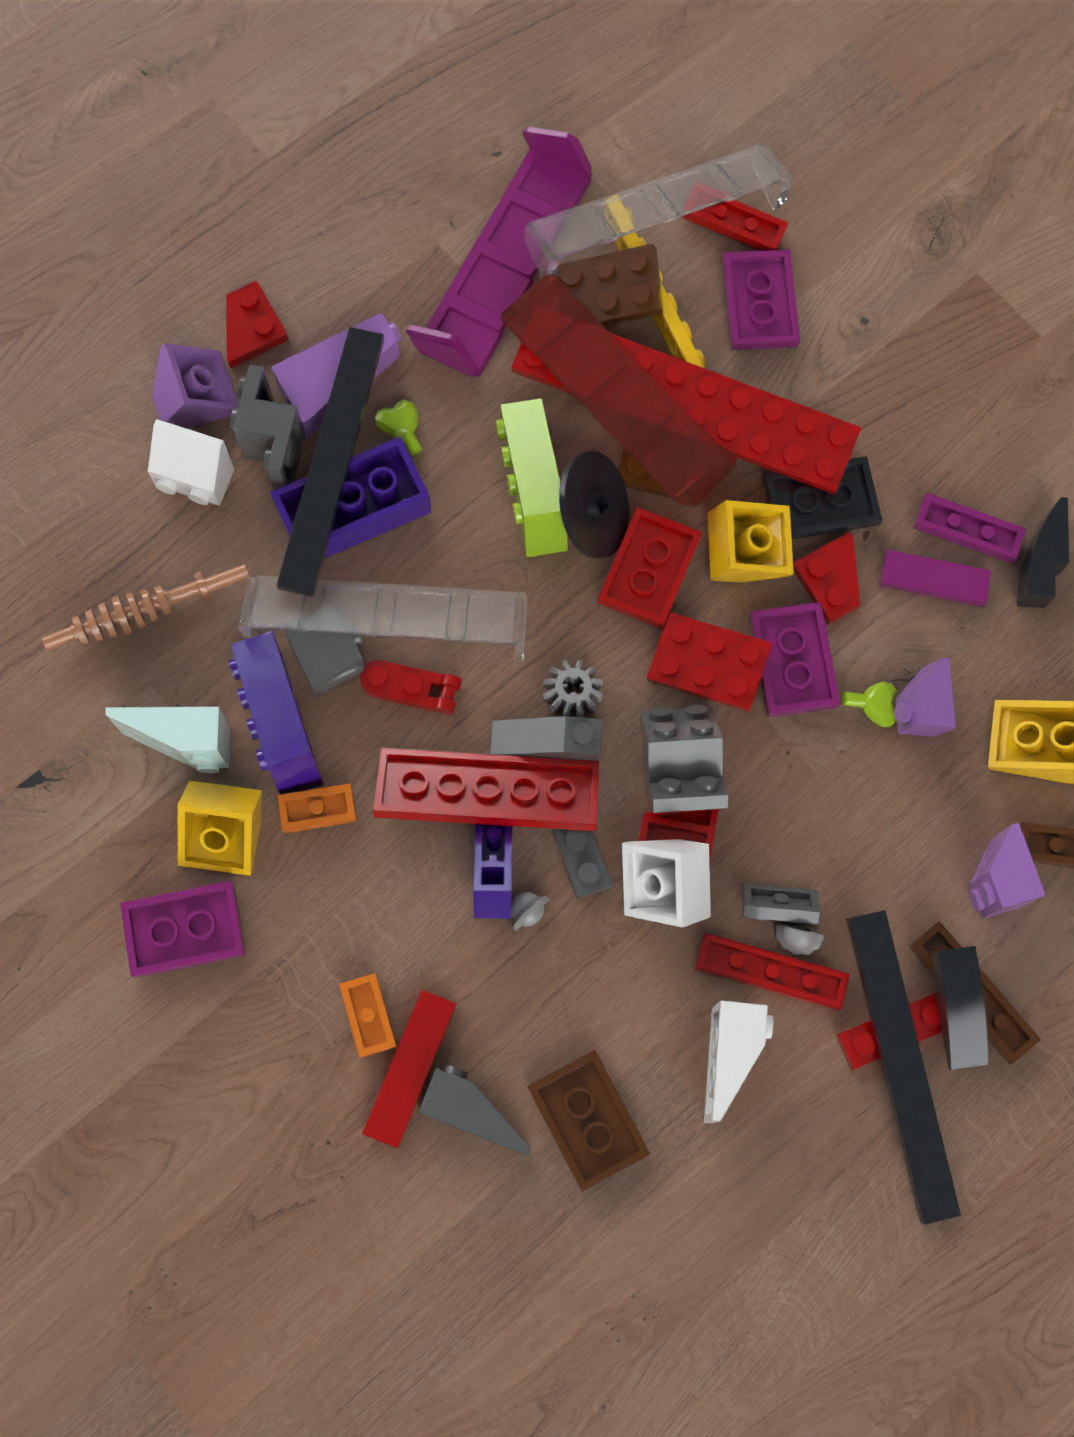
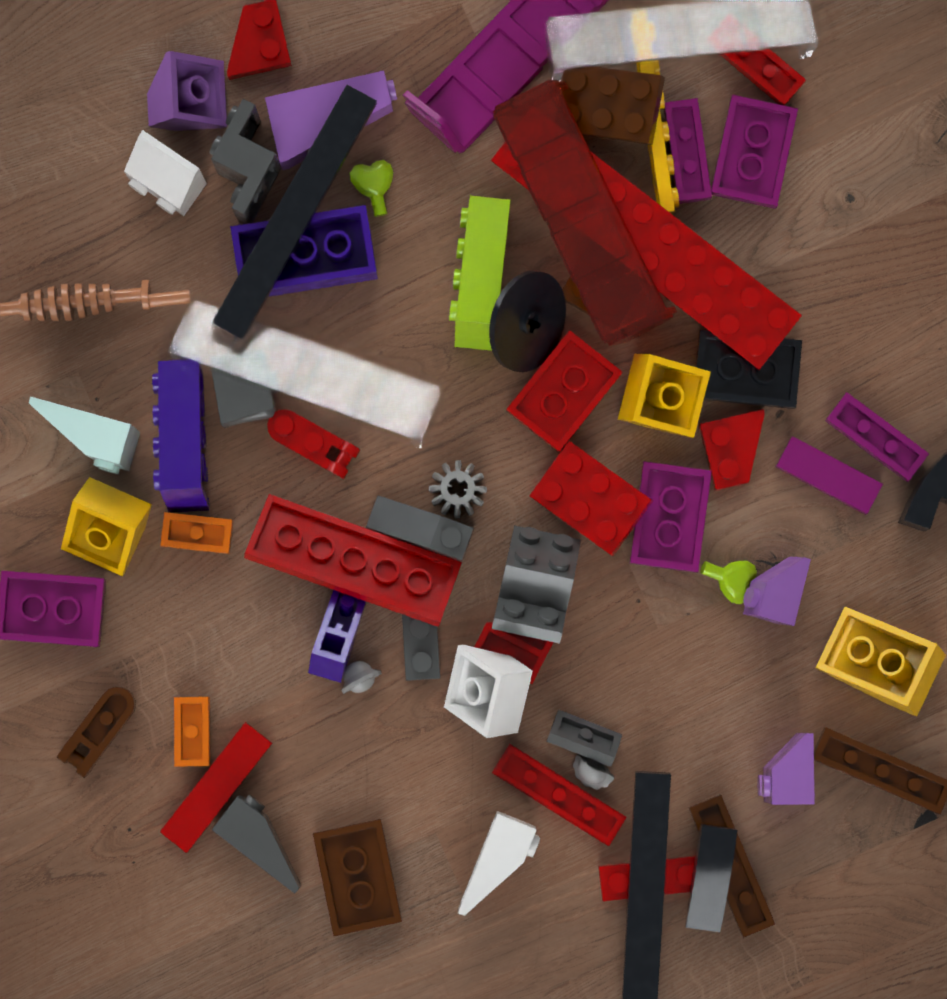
camera: 20 degrees right, 10 degrees up
none -> reddish brown plate [57,687,136,778]
none -> magenta plate [664,98,712,204]

